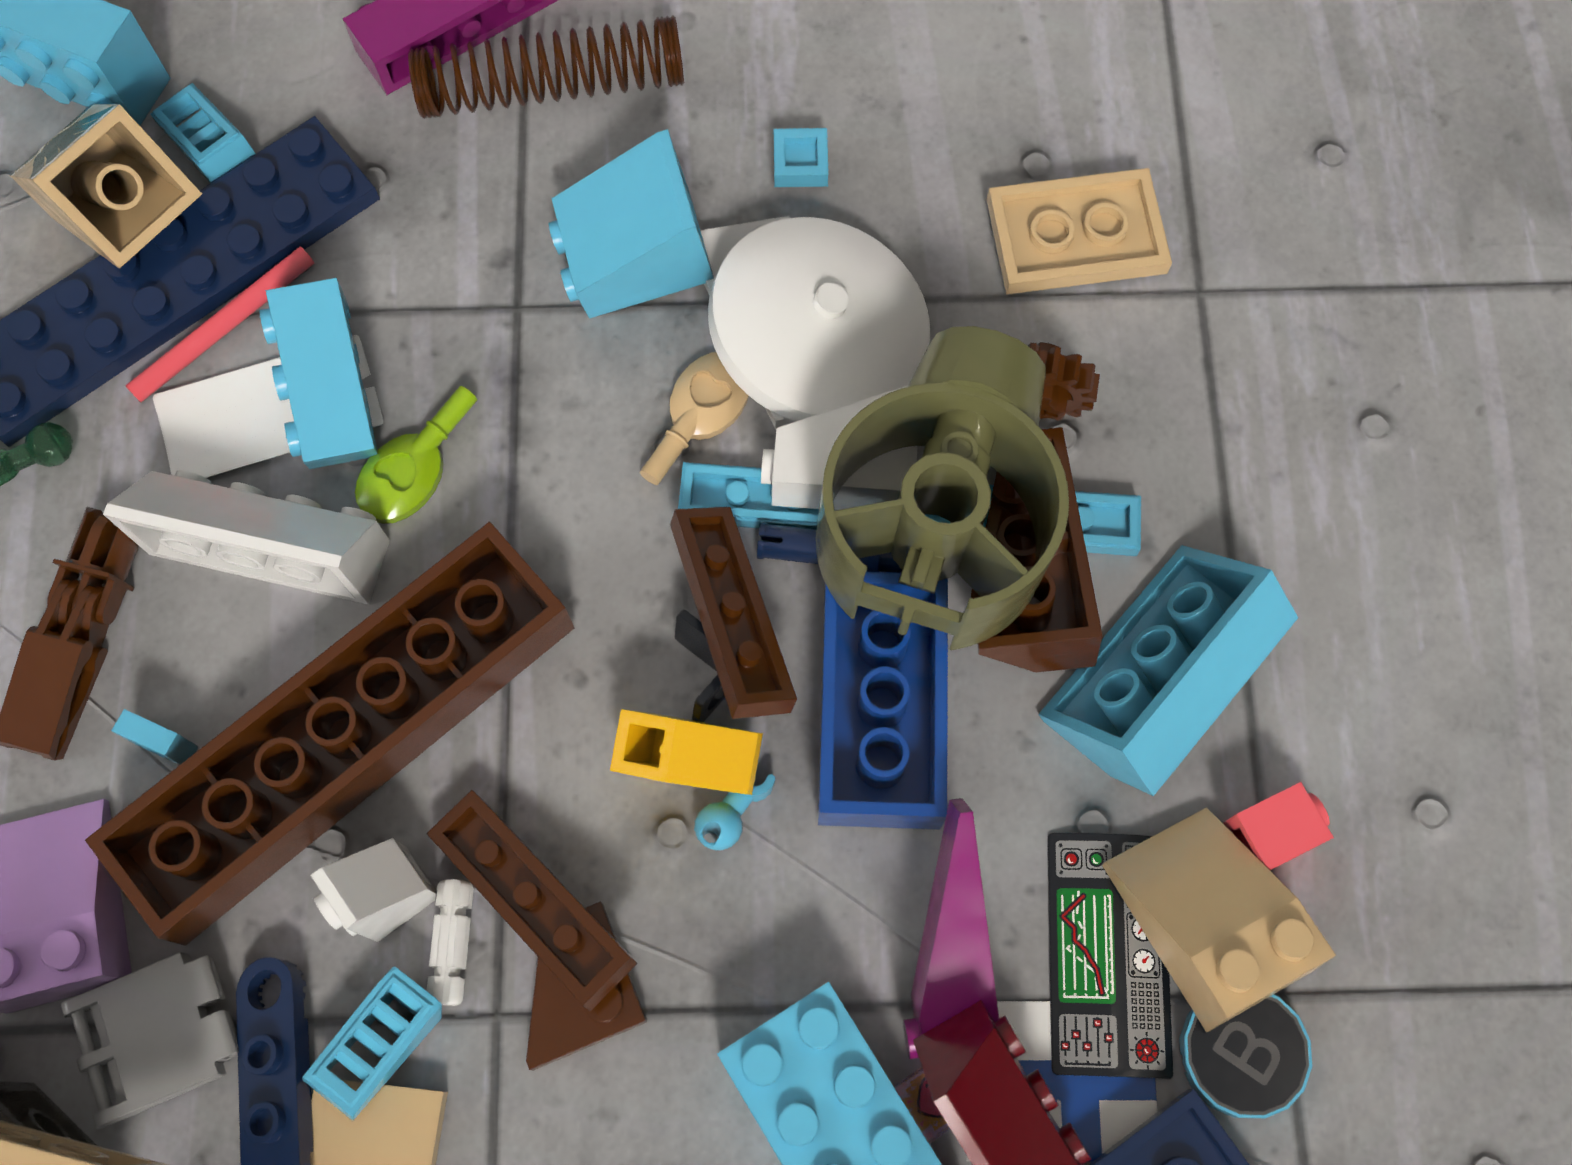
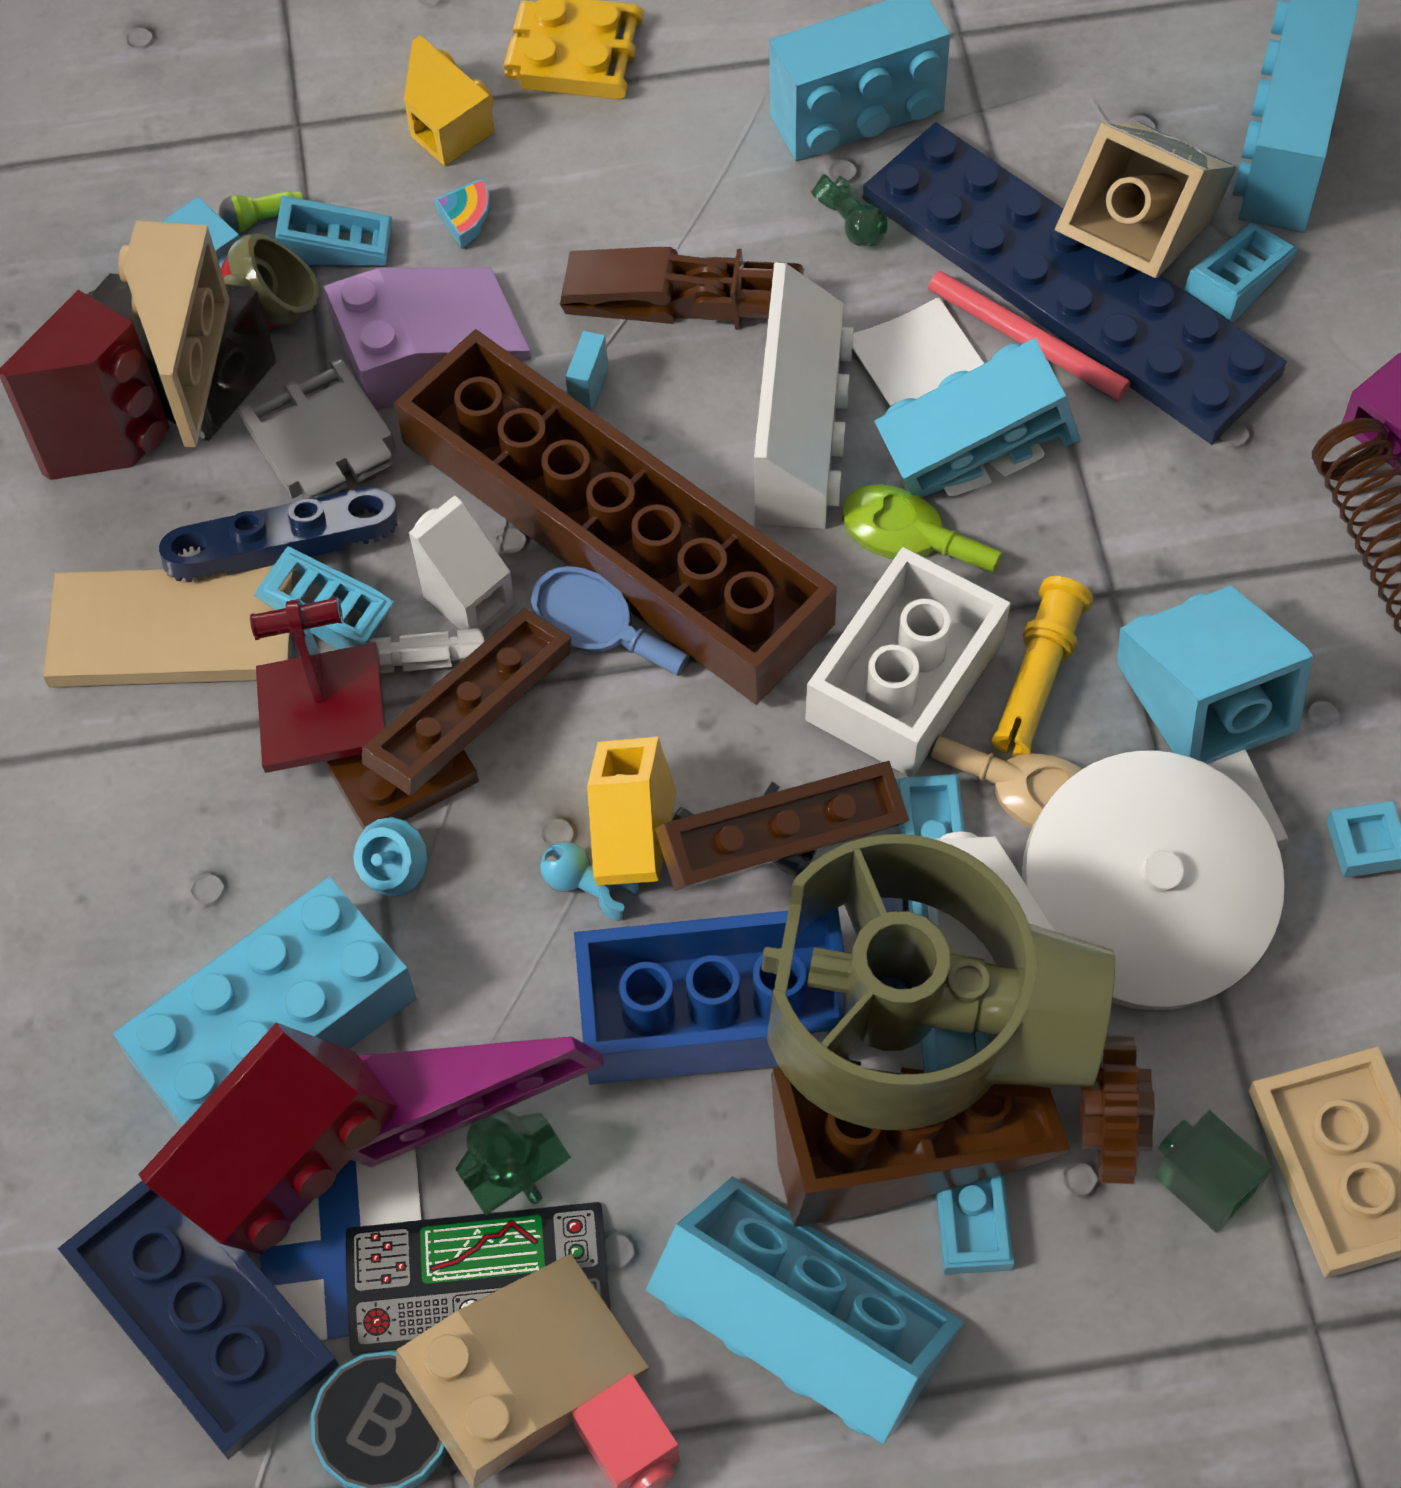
camera: 85 degrees right, 10 degrees down
none -> dark red plate [250,597,386,773]
none -> medium azure hat [353,817,428,896]
none -> clear green piece [455,1110,571,1216]
none -> medium blue piece [531,566,690,676]
none -> white brick [805,547,1011,777]
none -> yellow pin [991,576,1094,756]
none -> clear green brick [1155,1110,1273,1234]

